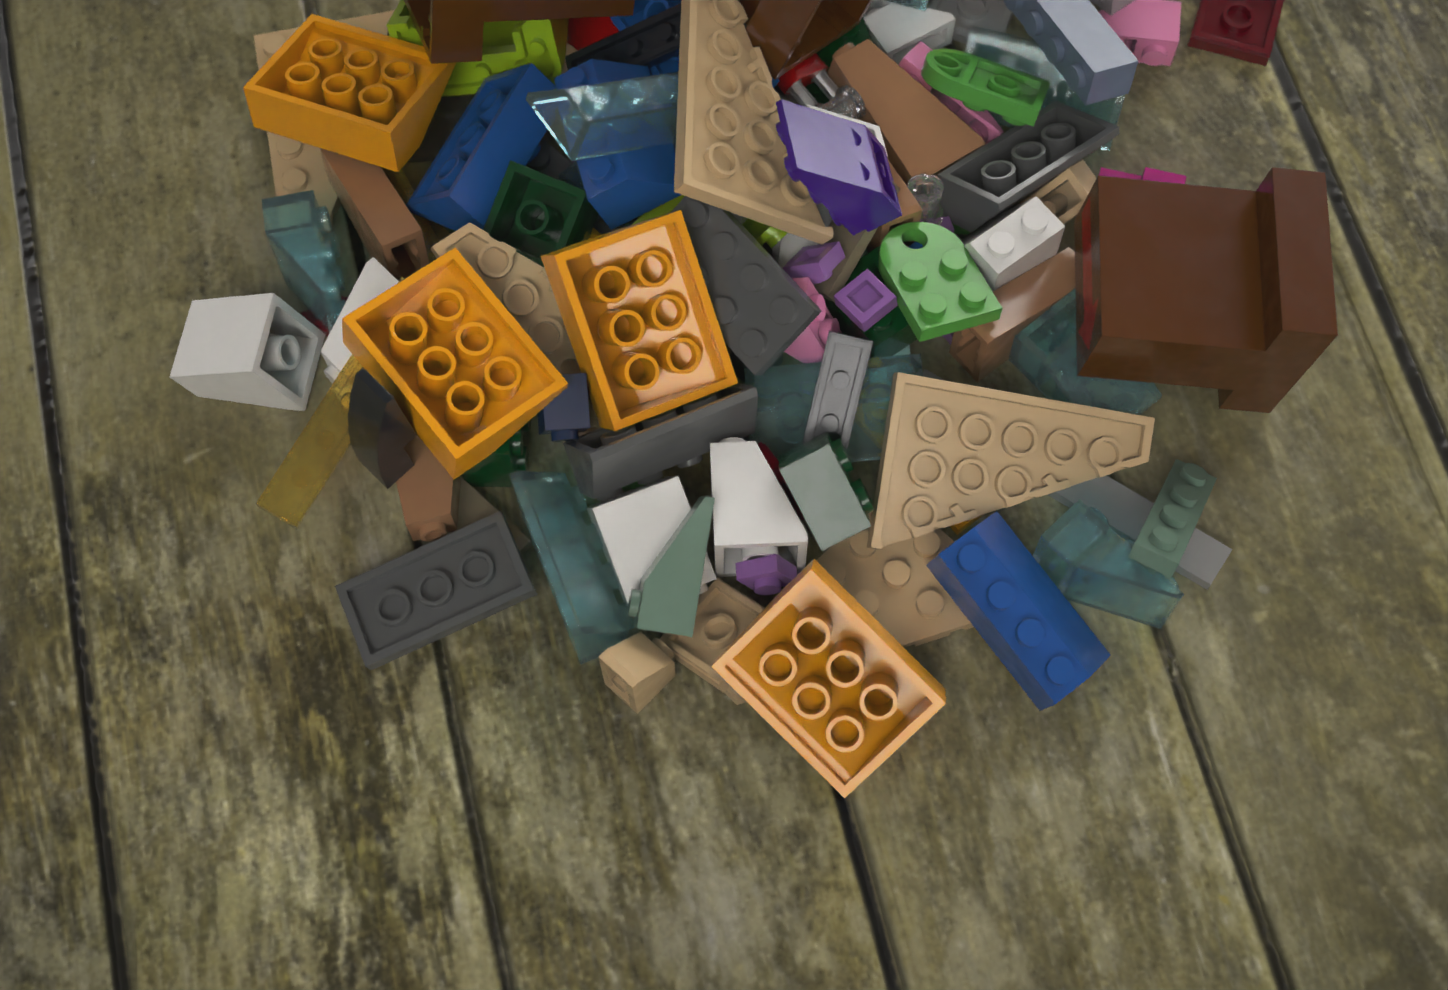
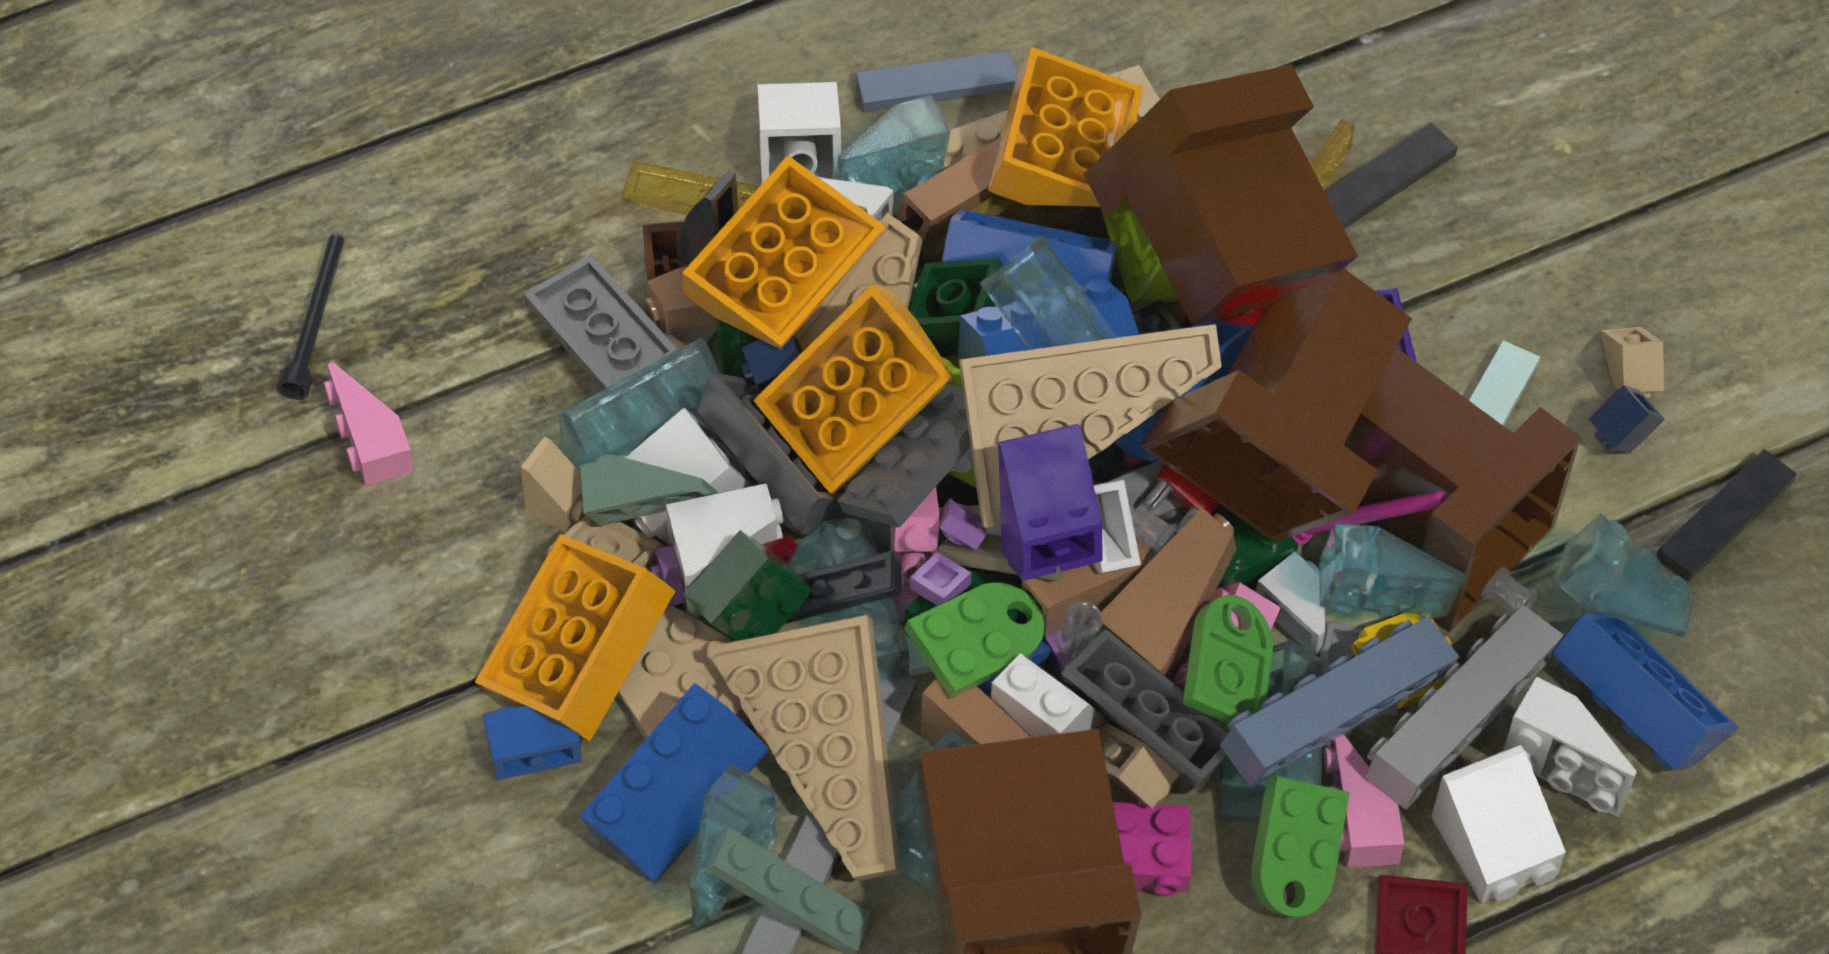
camera: 75 degrees right, 10 degrees down
none -> black piece [276,233,344,400]
none -> bright pink slope [323,362,414,486]
none -> blue slope [483,706,582,781]
none -> reddish brown slope [642,220,686,288]
none -> sand blue tile [856,50,1017,112]
none -> bright green plate [1251,775,1350,917]

